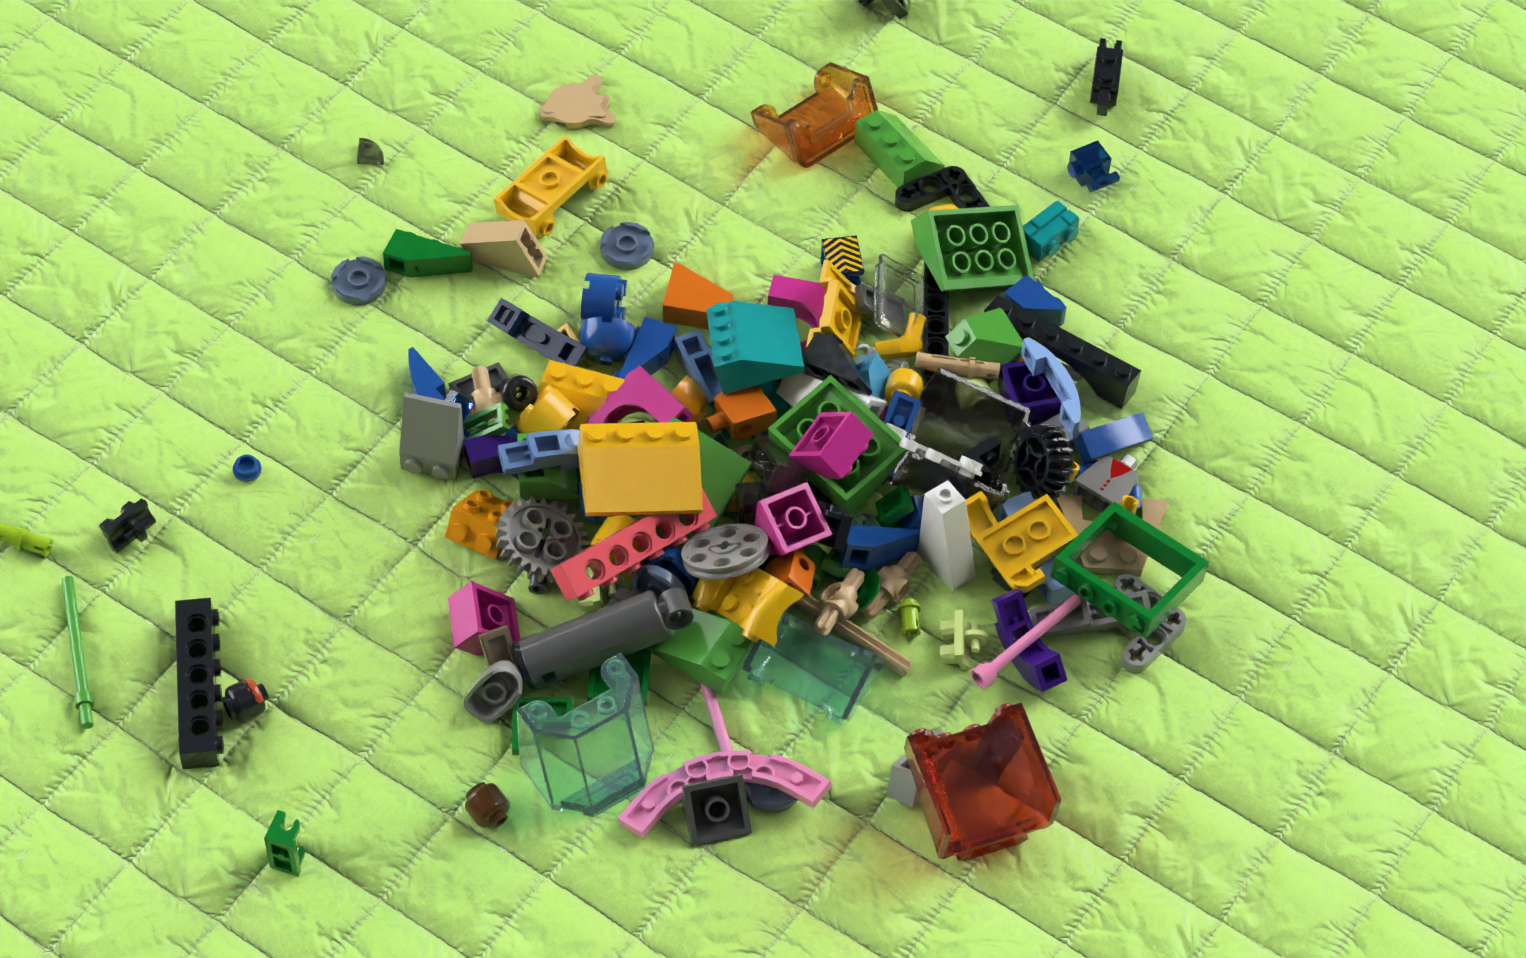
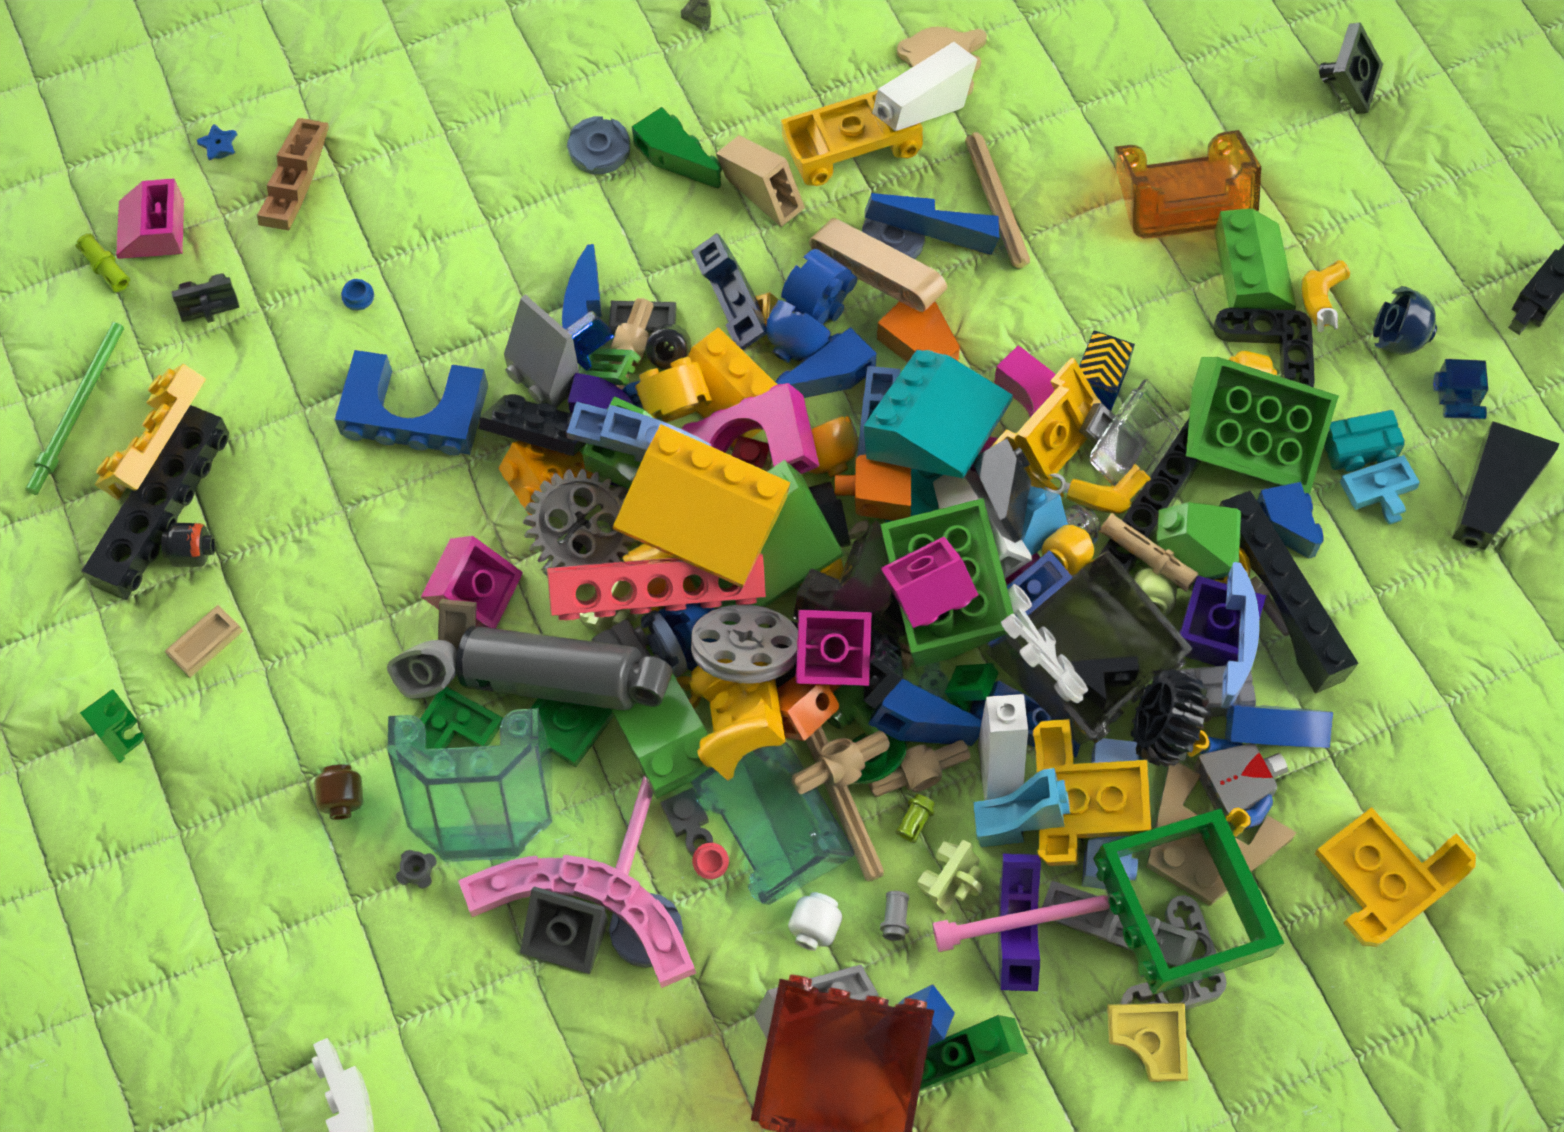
camera: 35 degrees right, 10 degrees up
none -> yellow piece [95,364,206,500]
none -> dark pink slope [116,178,184,259]
none -> tan tile [165,605,243,678]
none -> blue plate [197,124,237,160]
none -> medium nougat slope [257,118,329,231]
none -> blue arch [334,350,488,455]
none -> dark grey plate [396,850,437,889]
none -> black plate [478,394,586,456]
none -> dark grey plate [660,787,713,856]
none -> coral plate [692,842,729,879]
none -> white head [788,892,842,951]
none -> tan beam [809,218,947,312]
none -> blue slope [864,193,1000,255]
none -> white slope [872,42,977,131]
none -> light grey pin [880,891,909,941]
none -> green slope [901,1015,1028,1093]
none -> tan axle [965,132,1030,269]
none -> medium azure arch [973,768,1070,847]
none -> light yellow tile [1107,1002,1188,1082]
none -> yellow arm [1301,260,1350,332]
none -> yellow piece [1315,807,1476,947]
none -> medium azure plate [1340,455,1420,525]
none -> dark blue cylinder [1373,286,1437,355]
none -> black slope [1452,421,1560,550]

